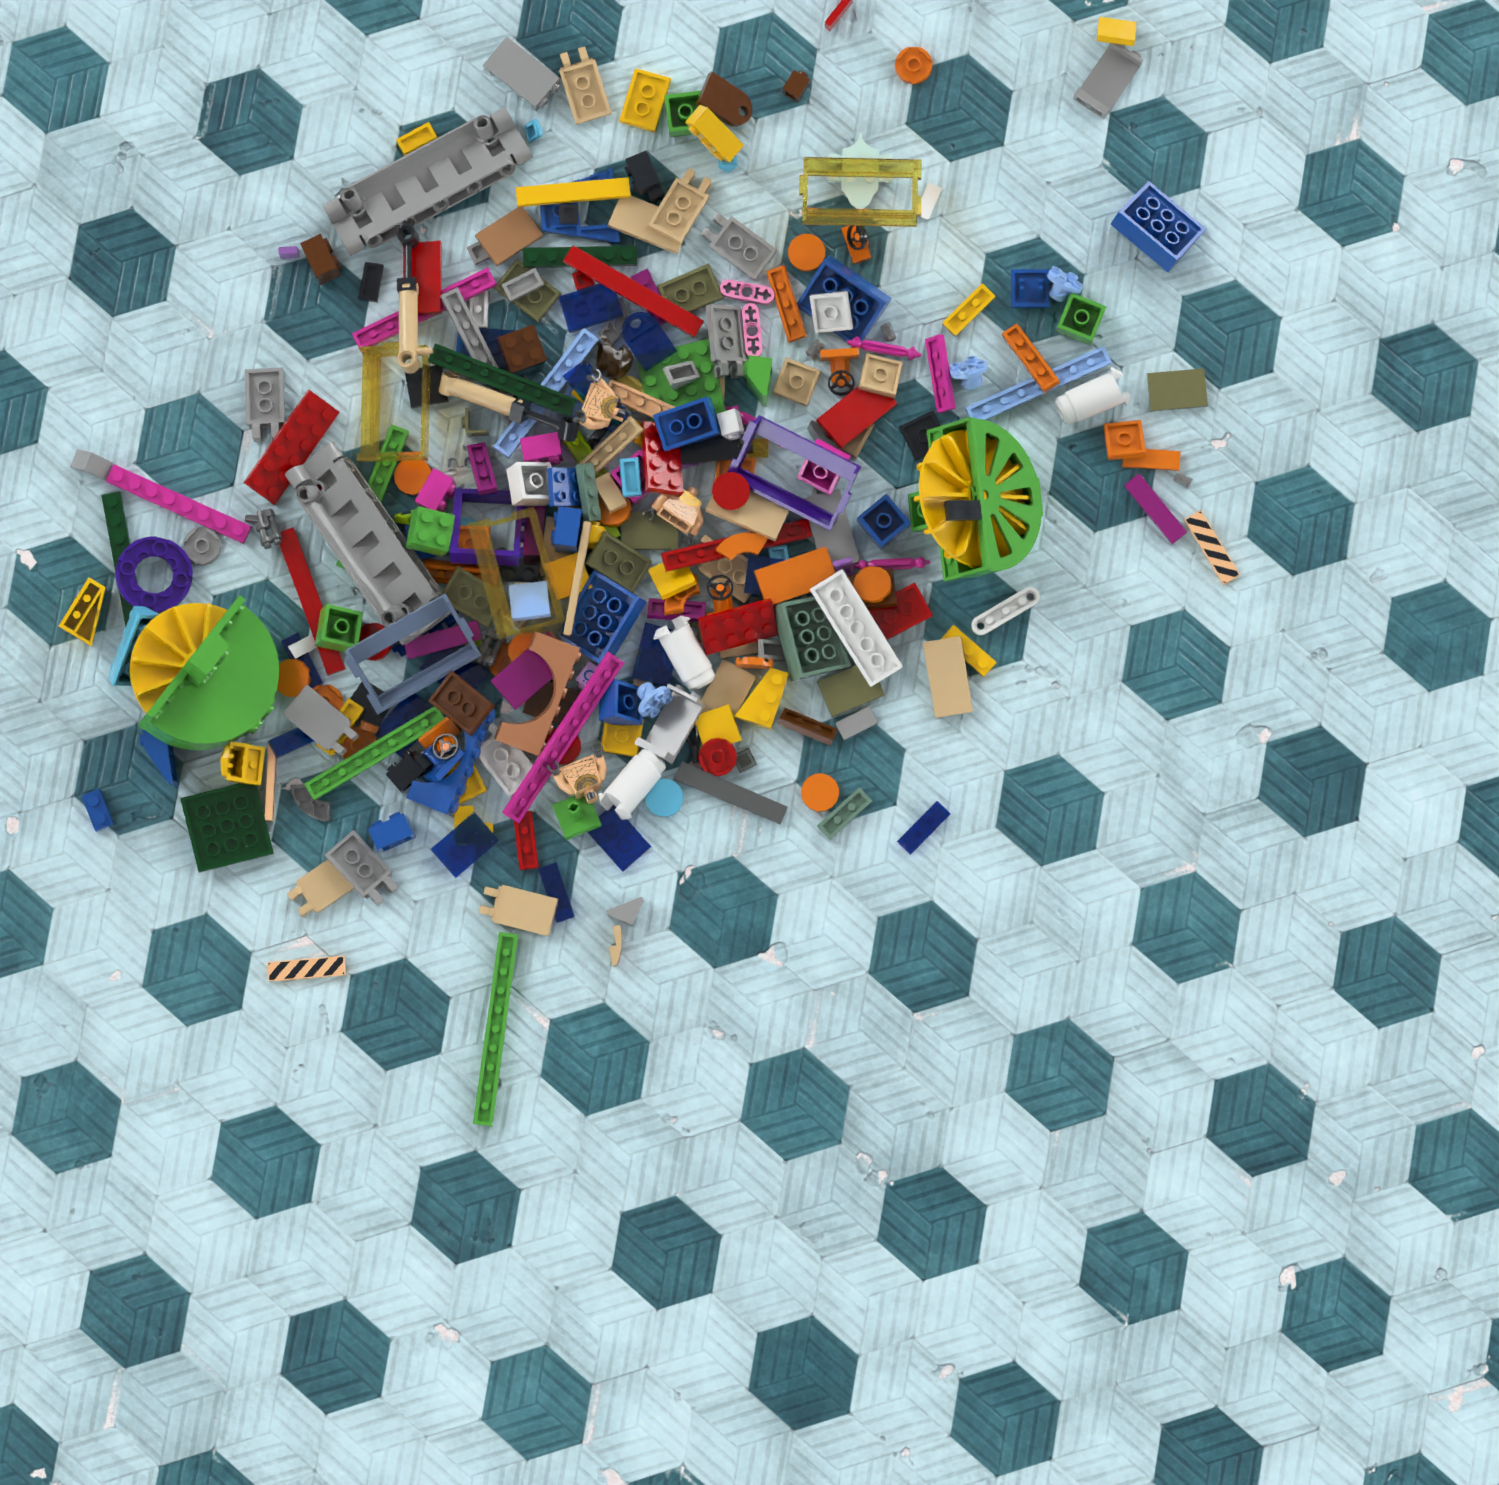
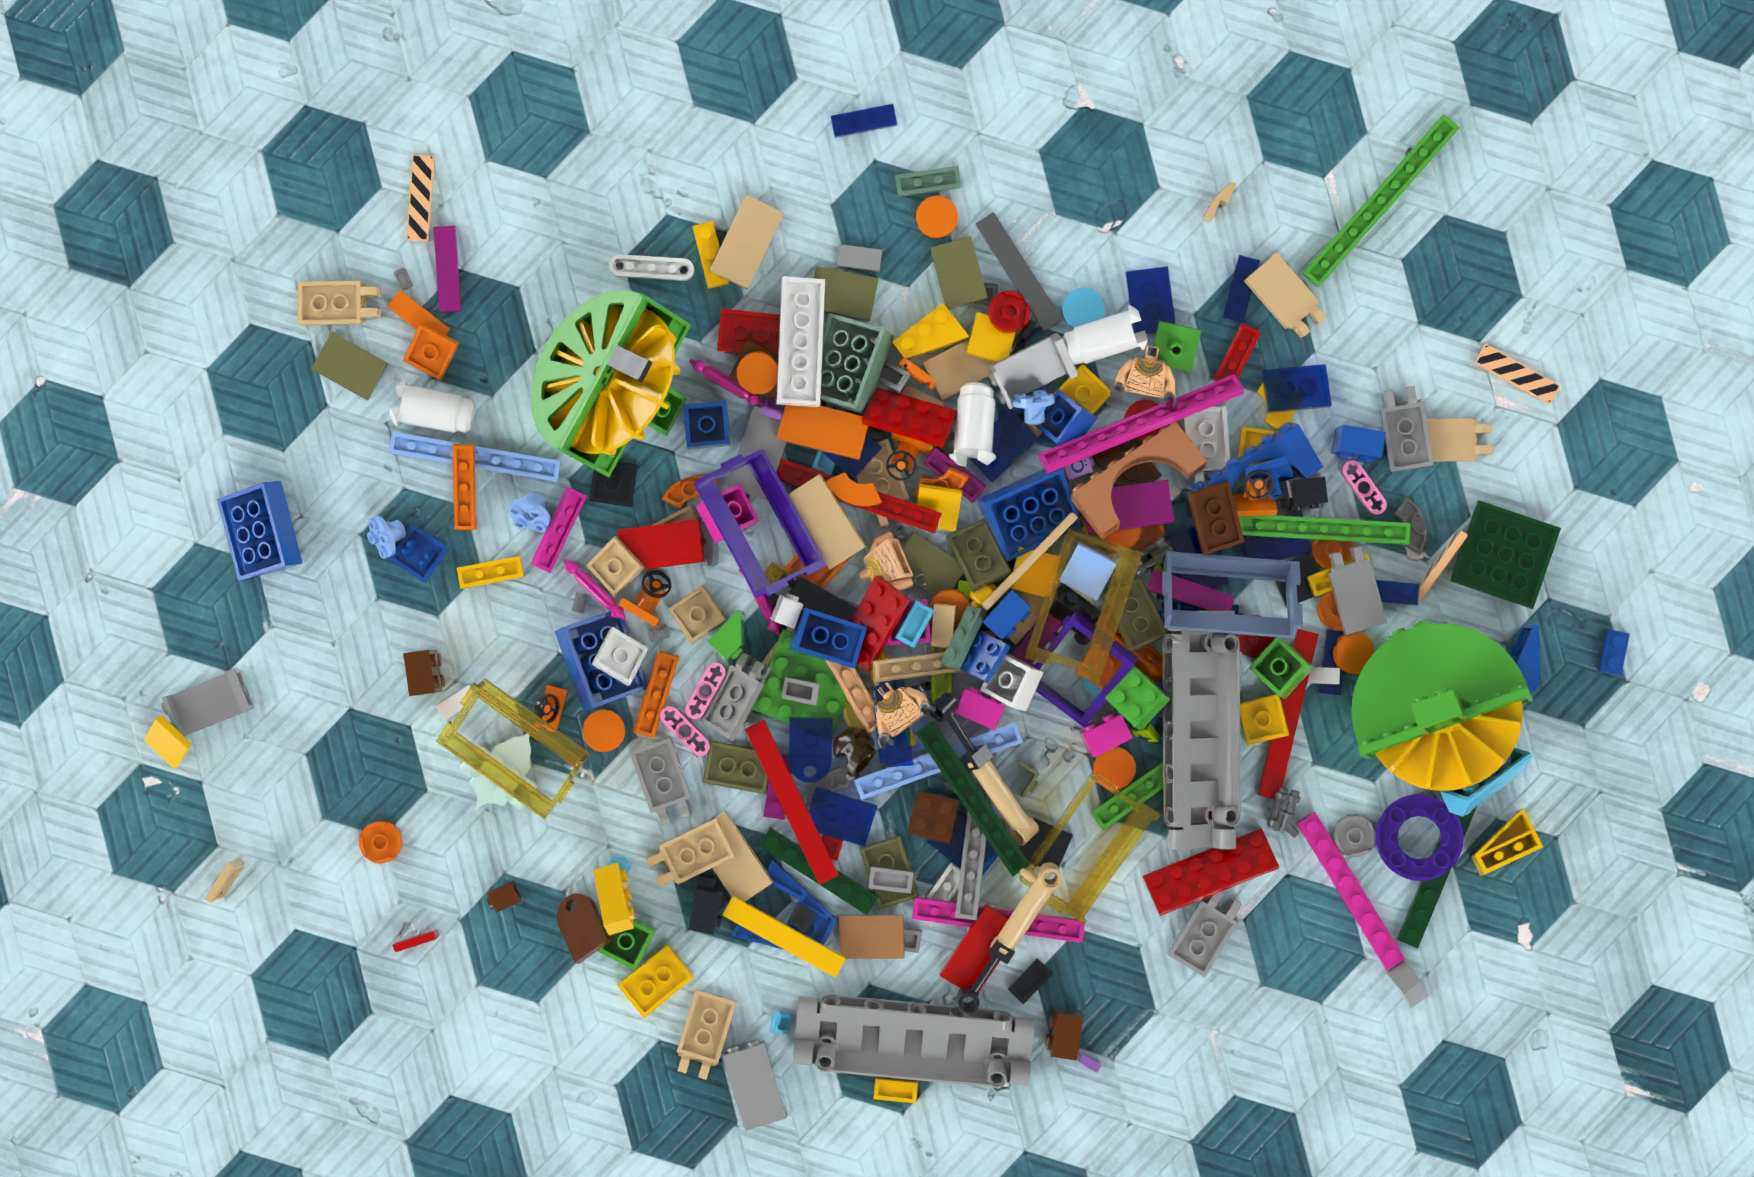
camera: 150 degrees left, 5 degrees up
yellow piece [220,741,265,786] -> none
dark orange tile [359,720,379,734] -> none
magenta plate [467,442,497,495] -> none
light grey slope [606,897,644,926] -> none
red tile [712,472,750,510] -> none
reddish brown plate [778,708,838,746] -> none
bright green brick [1056,293,1107,346] -> none
none -> tan tile [298,281,381,326]
none -> reddish brown brick [403,649,445,696]
none -> orange tile [662,475,719,509]
none -> olive tile [930,236,988,310]
none -> yellow tile [1240,694,1289,745]
none -> bright pink beam [1341,460,1387,515]

